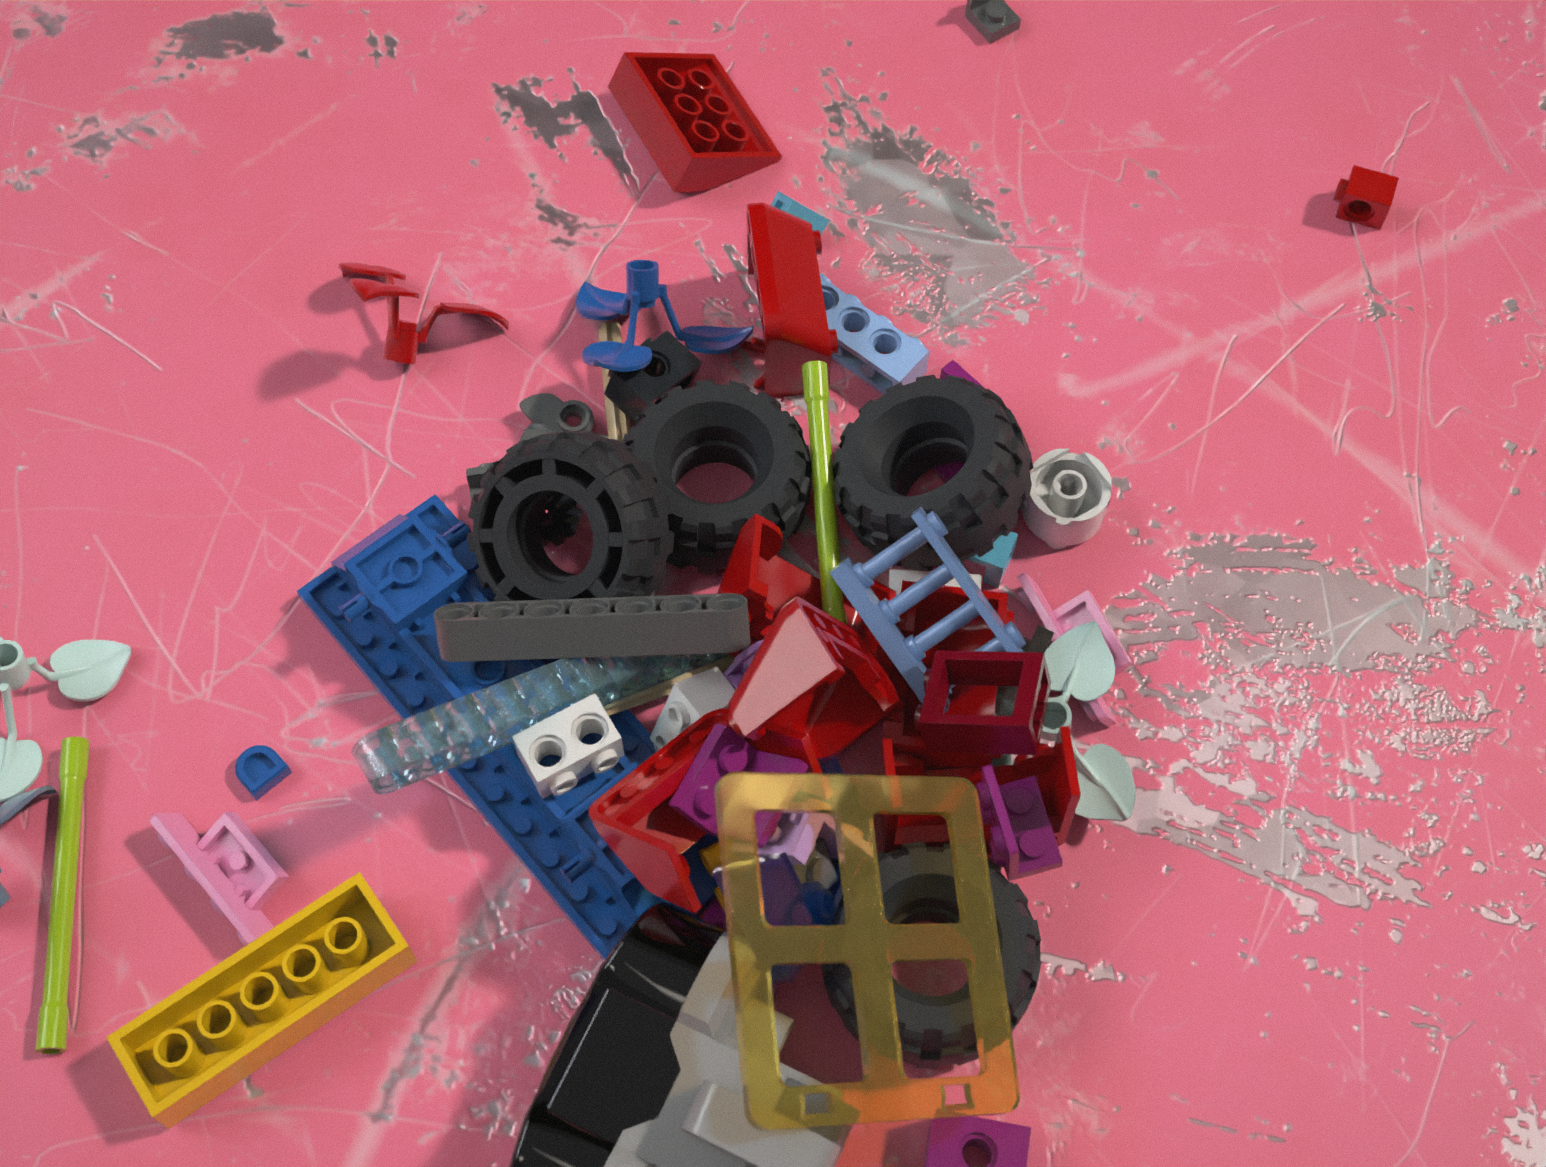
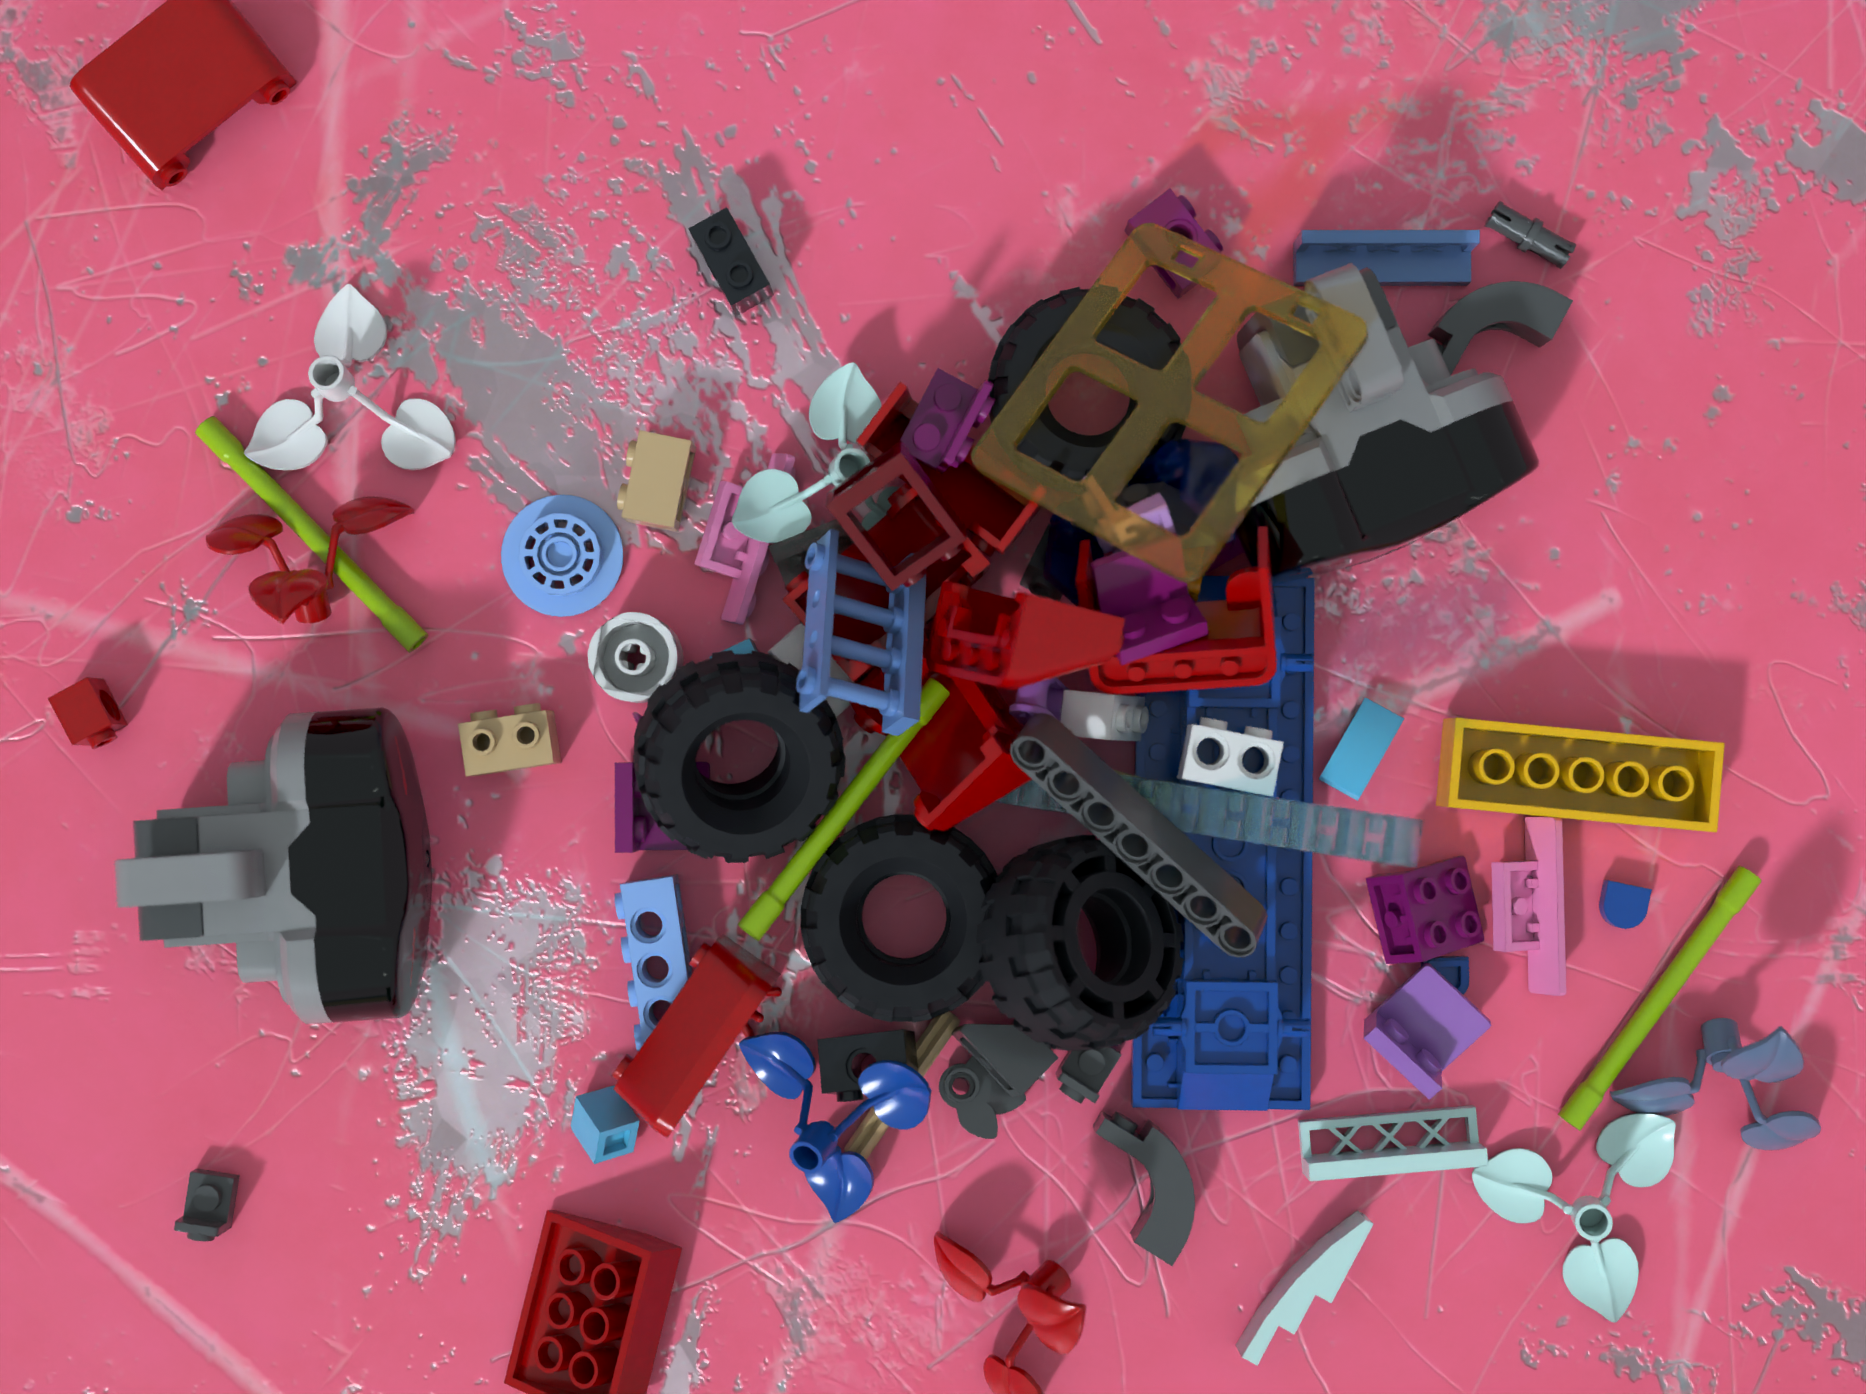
camera: 135 degrees left, 25 degrees up
none -> piece [114,707,432,1024]
none -> lime piece [195,416,428,653]
none -> red plant [206,497,414,624]
none -> white plant [244,284,456,470]
none -> tan brick [458,703,561,776]
none -> light blue wheel [501,495,623,617]
none -> tan brick [617,430,696,532]
none -> black brick [688,207,774,316]
none -> dark grey arch [1093,1111,1195,1266]
none -> light aqua slope [1236,1211,1373,1366]
none -> light aqua fence [1298,1105,1489,1181]
none -> medium azure slope [1319,697,1404,801]
none -> medium lavender bracket [1363,963,1491,1100]
none -> magenta bracket [1366,856,1484,964]
none -> blue tile [1599,880,1652,929]

